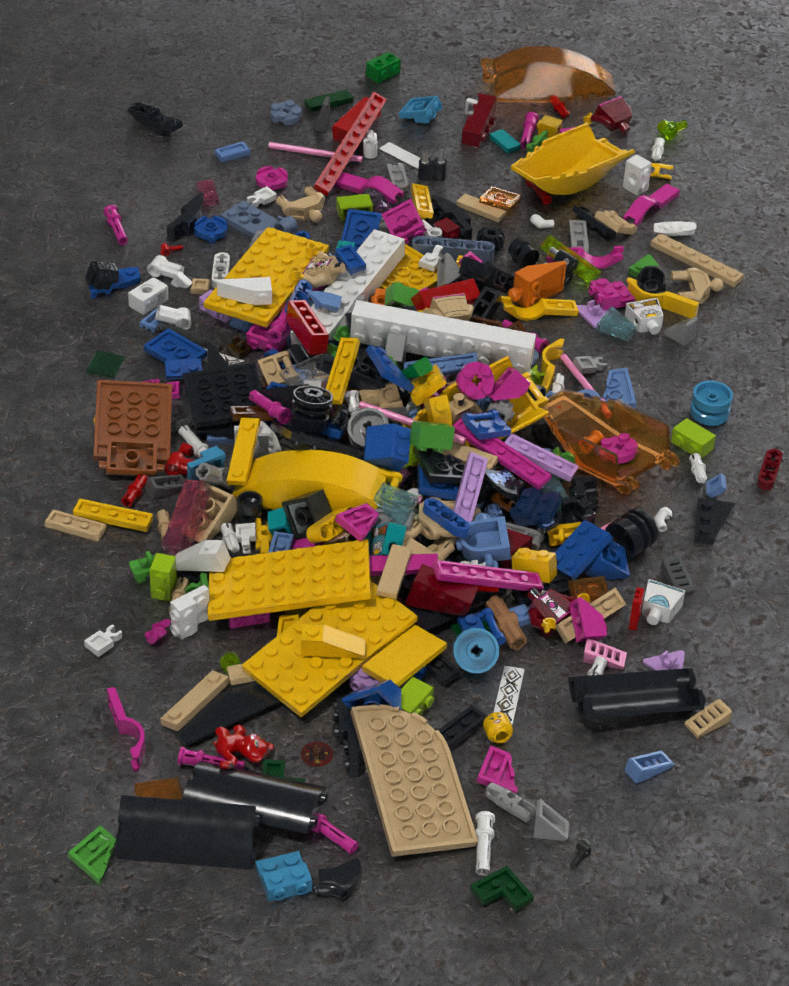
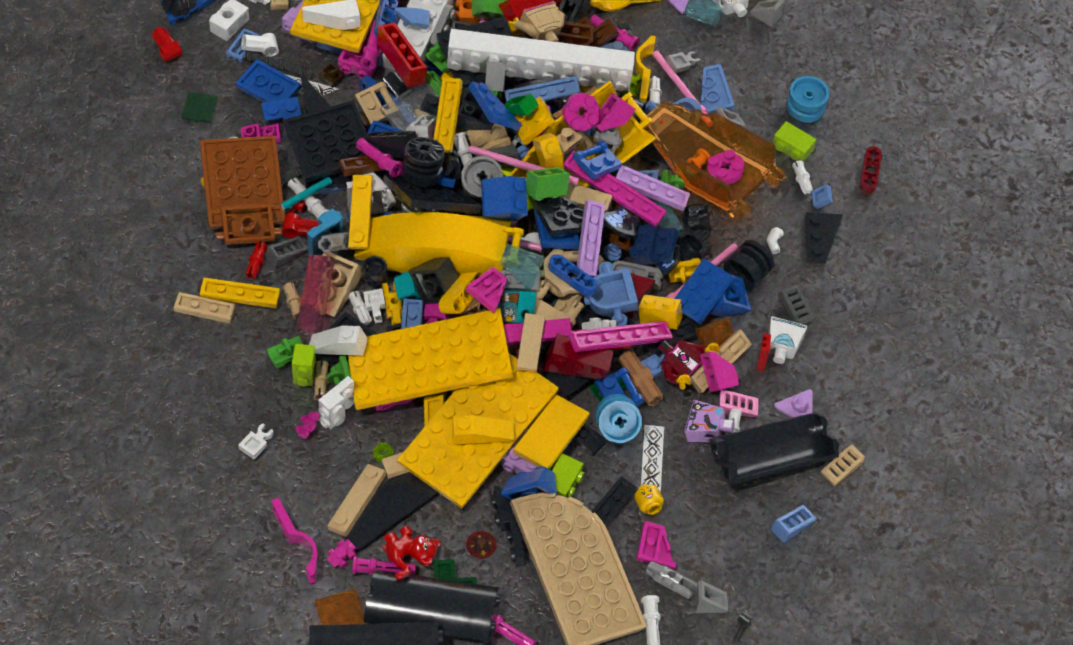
camera: 10 degrees left, 15 degrees up
none -> red piece [151,27,182,62]
none -> teal bar [280,177,332,210]
none -> dark pink piece [327,539,357,569]
none -> lavender torso [685,400,734,442]

